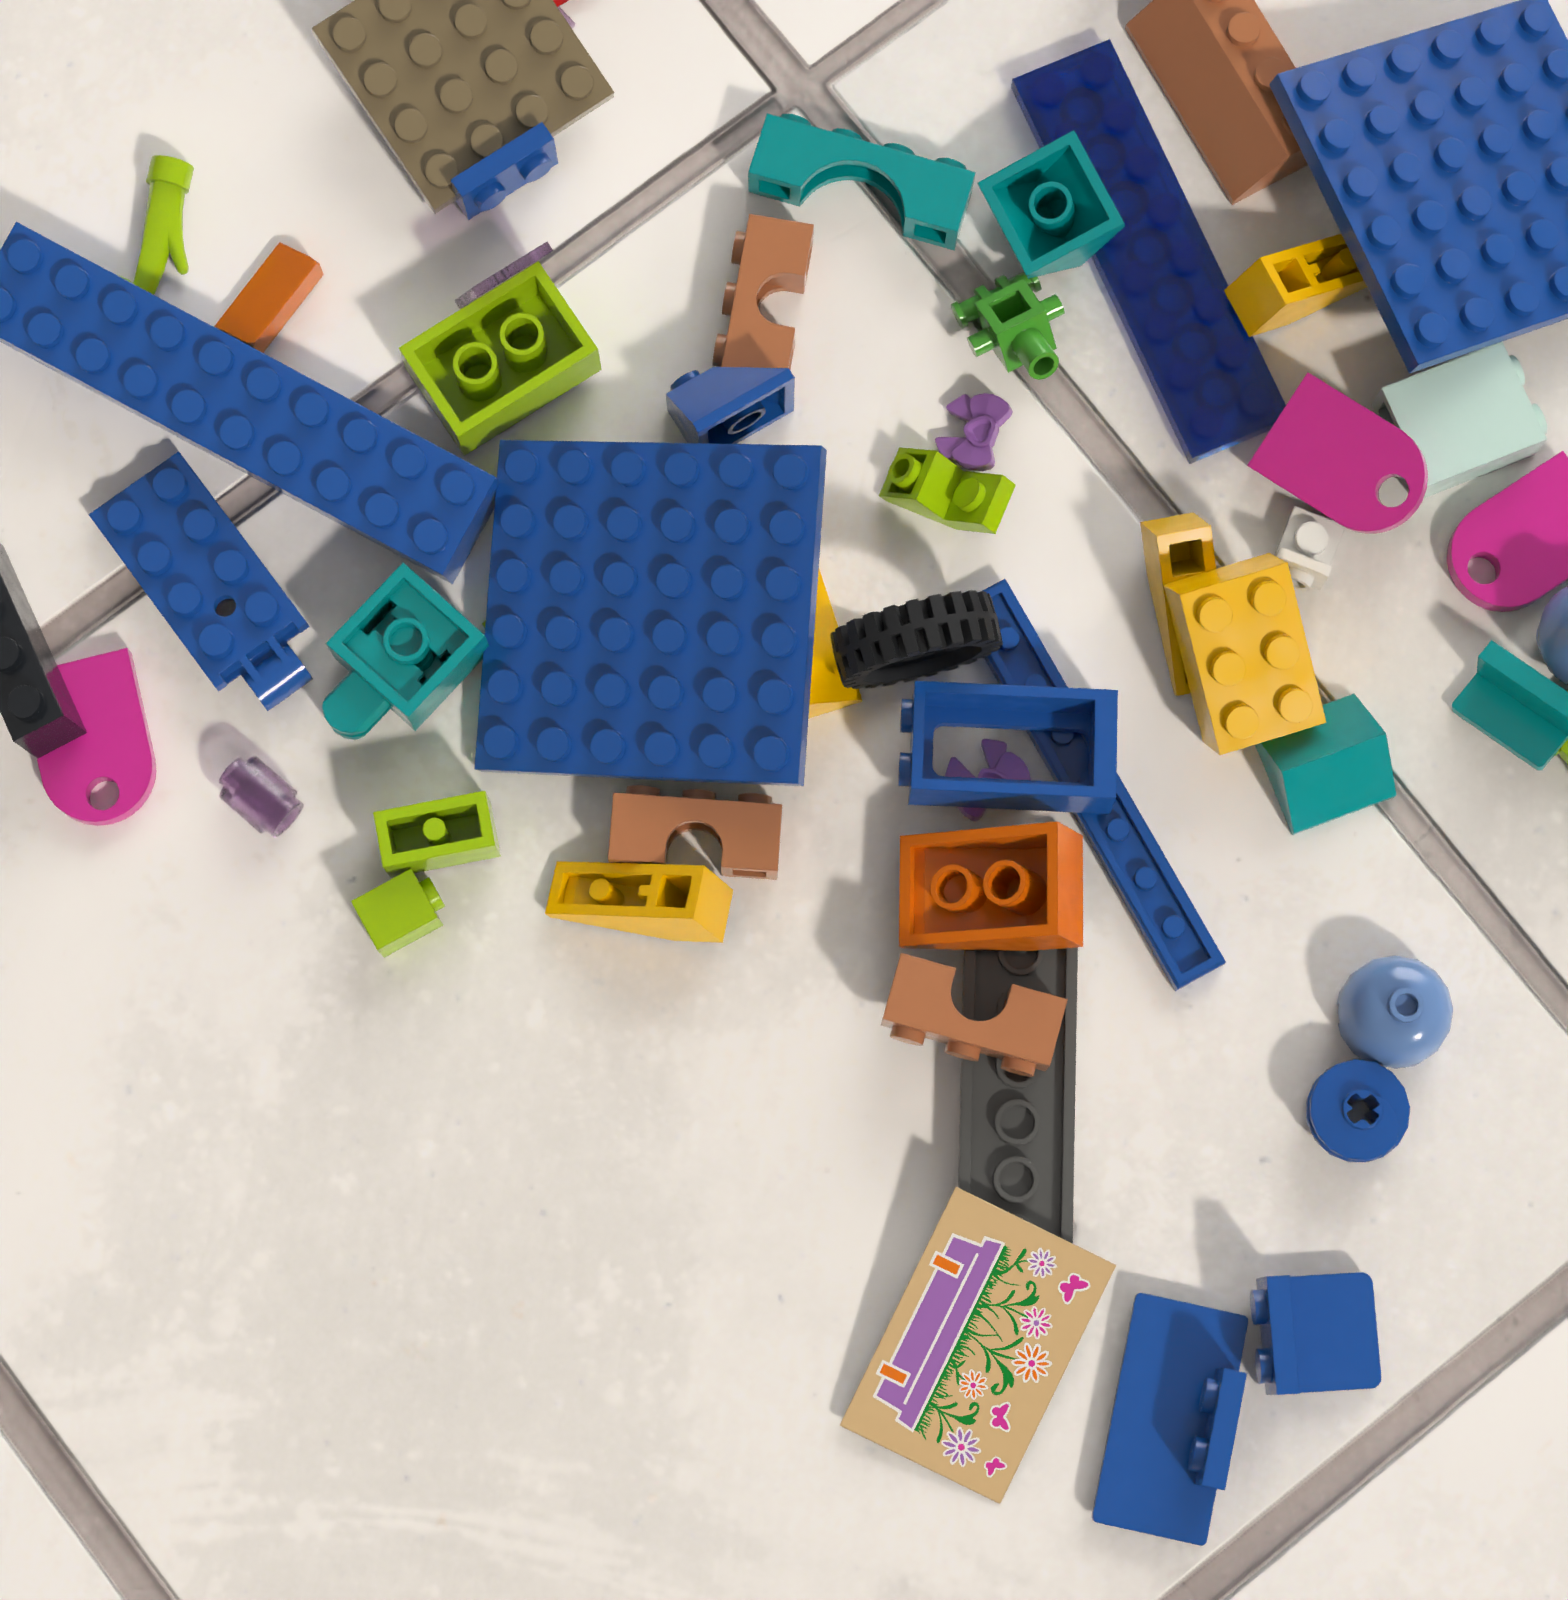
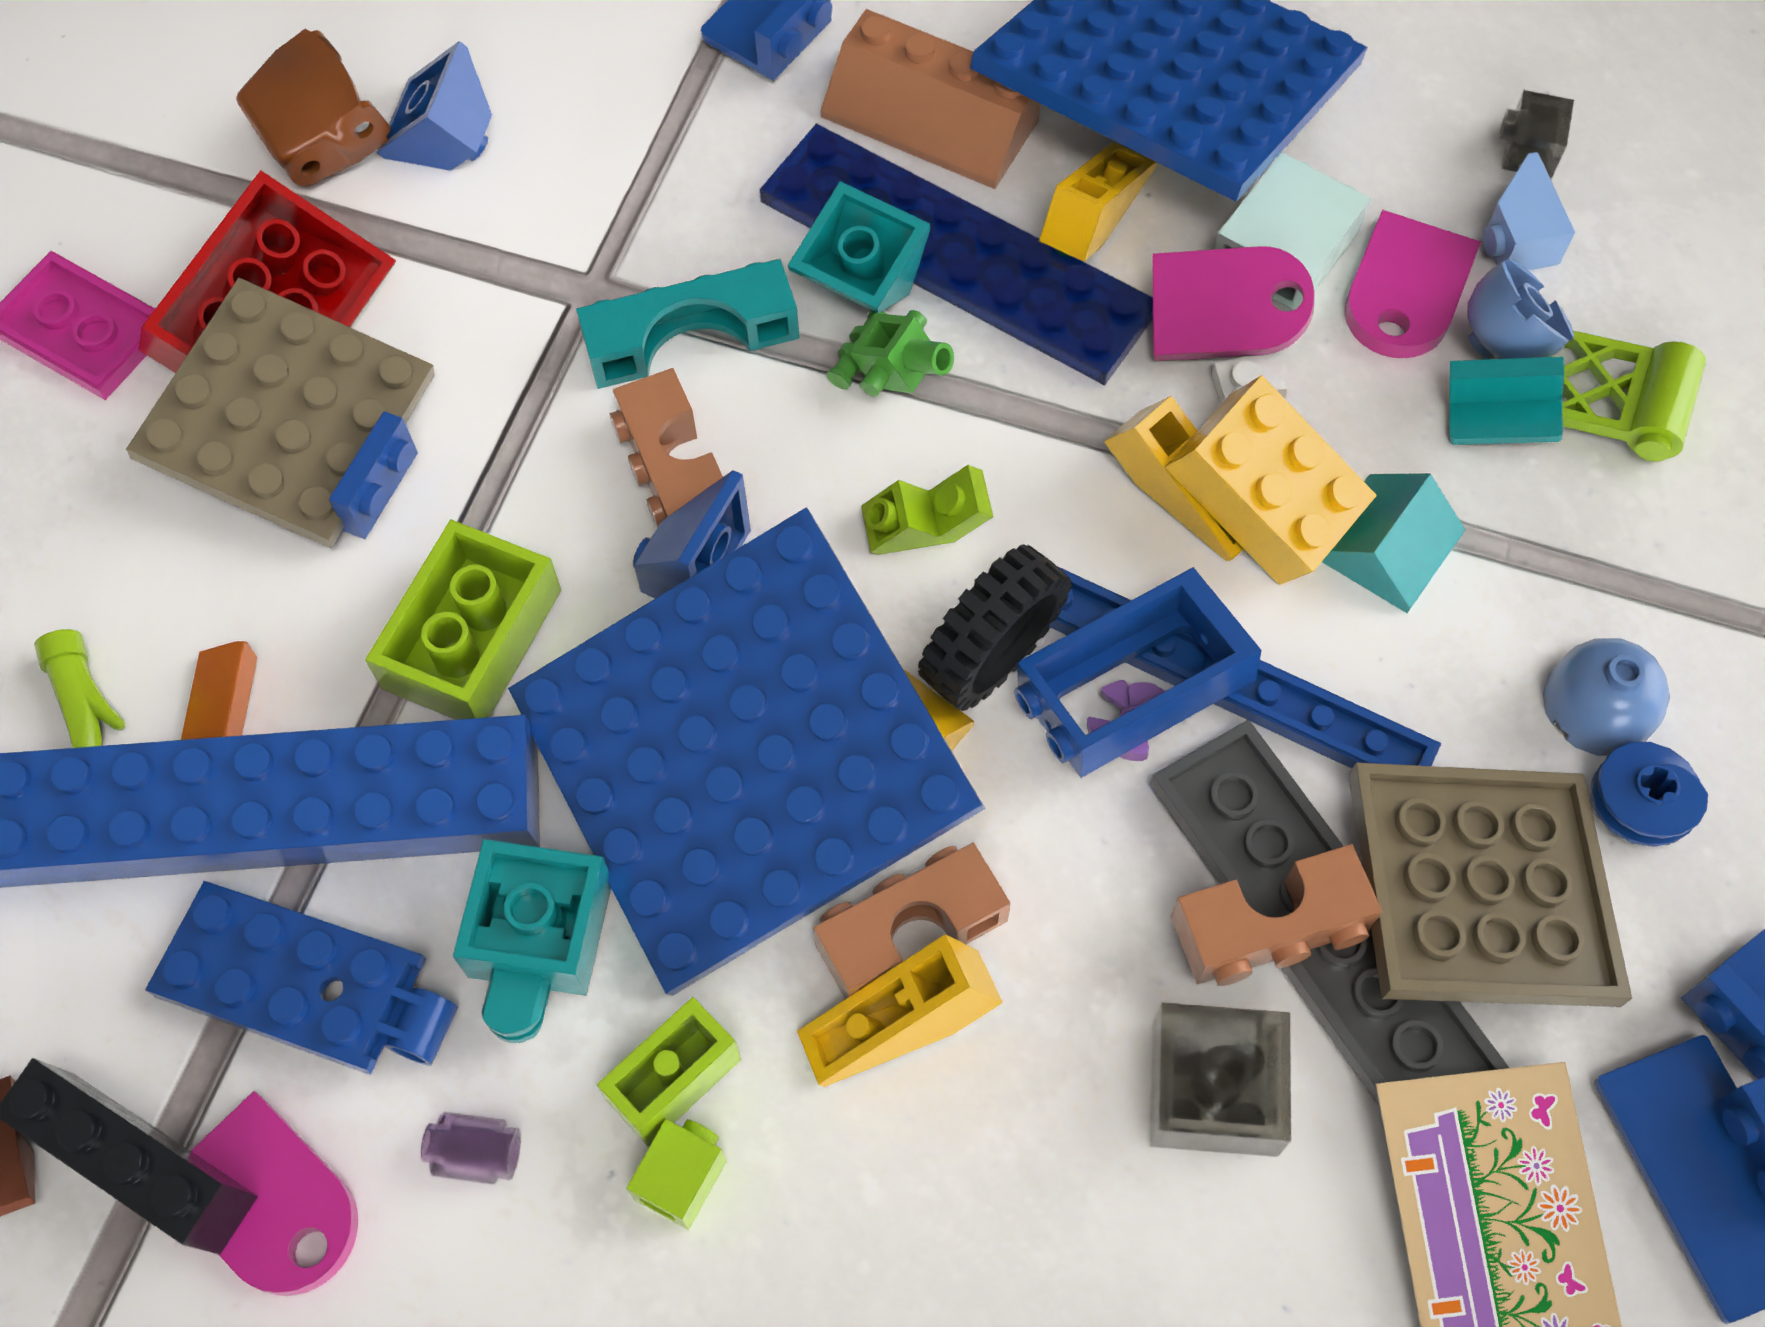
camera: 30 degrees left, 15 degrees down
clear purple piece [454,241,553,309] -> none
orange slope [899,821,1083,951] -> none
medium lavender piece [935,393,1013,471] -> none
none -> clear smoke brick [1150,1002,1291,1157]
none -> dark tan plate [1348,763,1632,1007]

